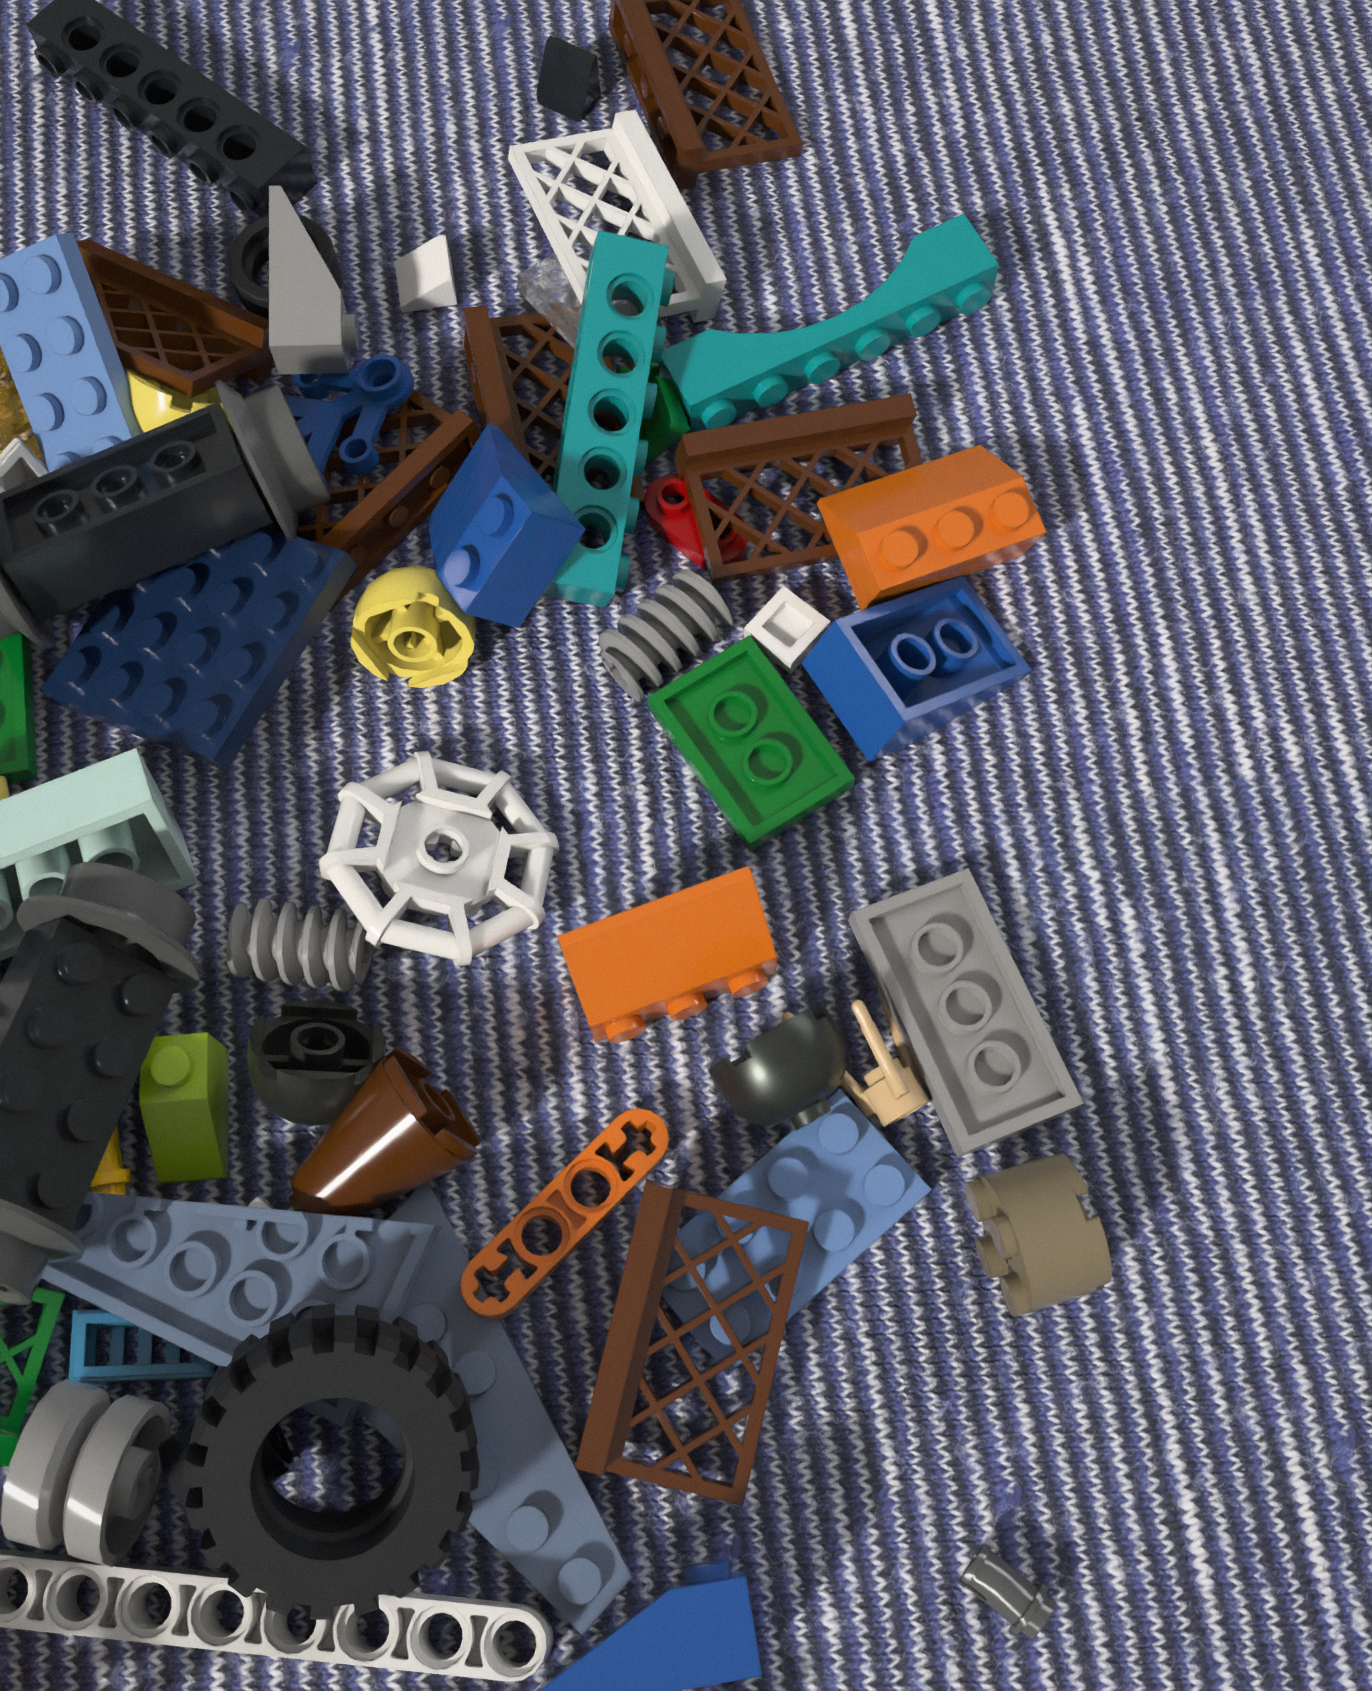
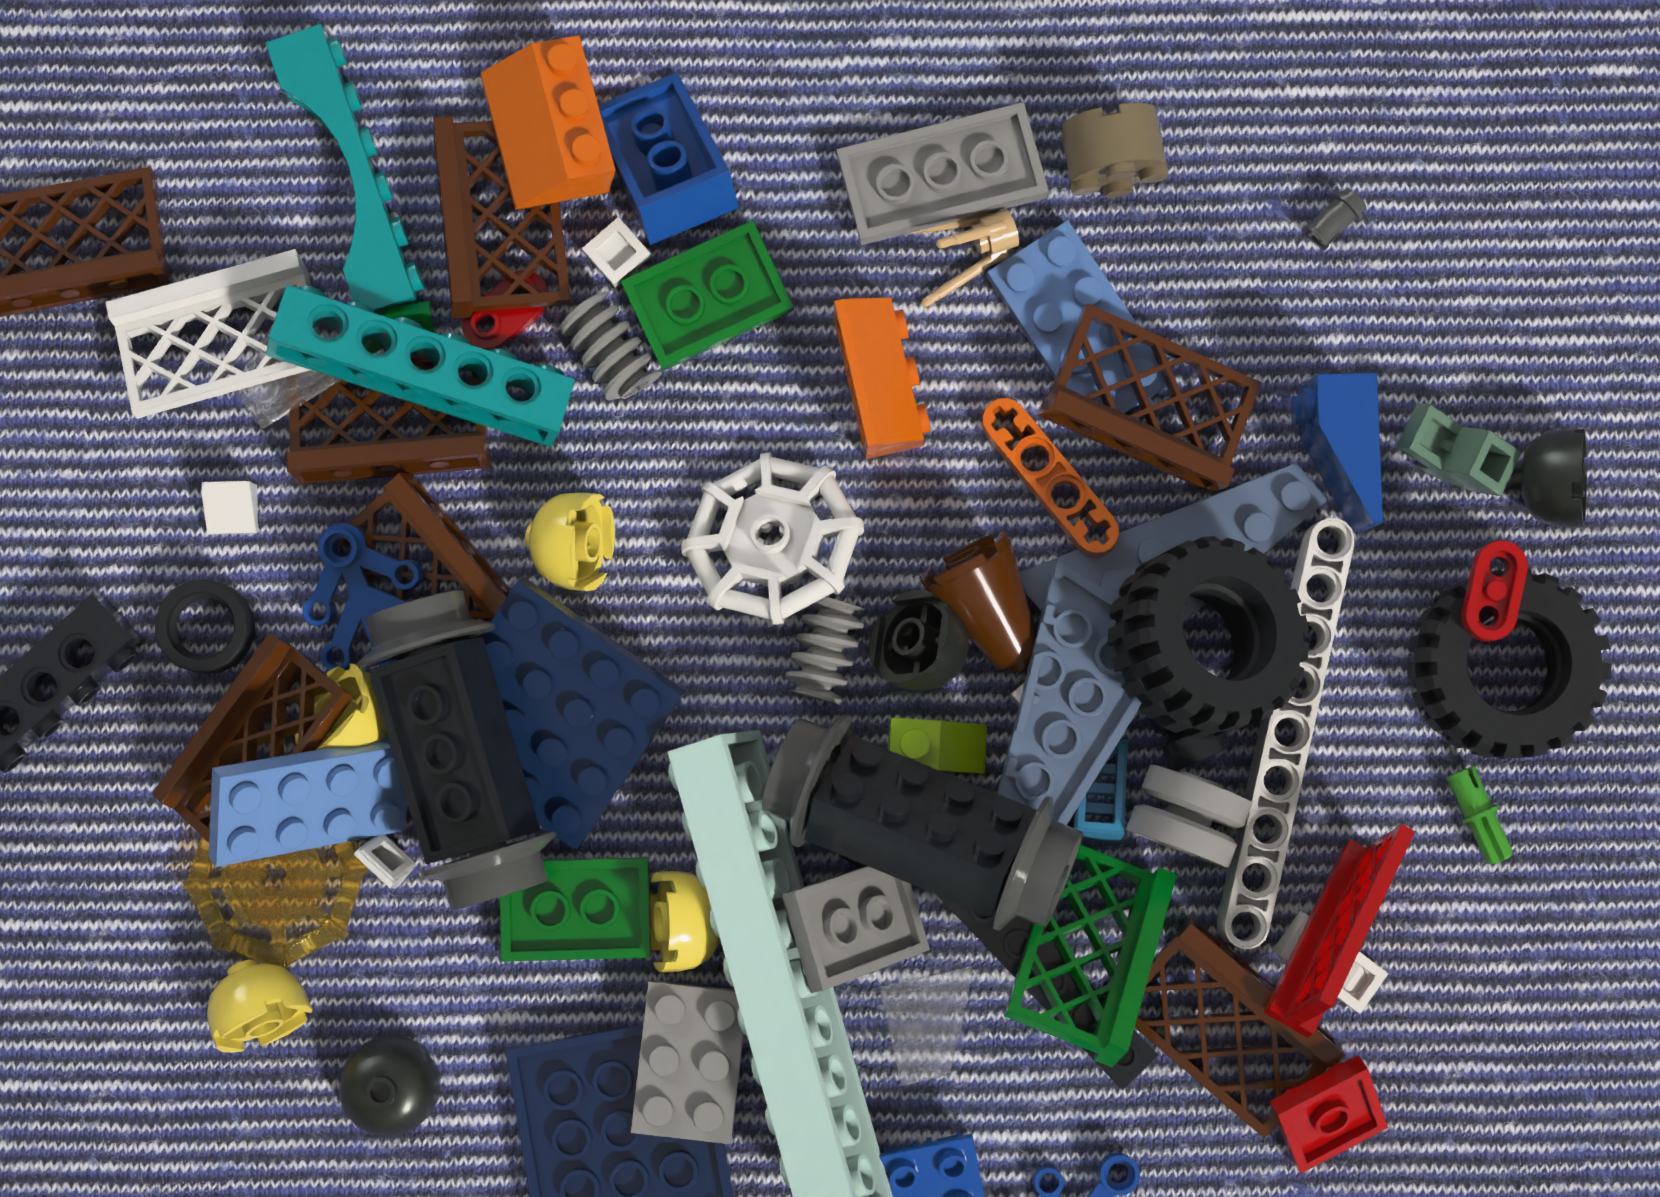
camera: 90 degrees left, 15 degrees up
light grey slope [269,186,359,375] -> none
blue slope [427,423,586,628] -> none
black slope [537,35,601,122] -> none
pearl dark grey cylinder [708,1004,847,1131] -> none

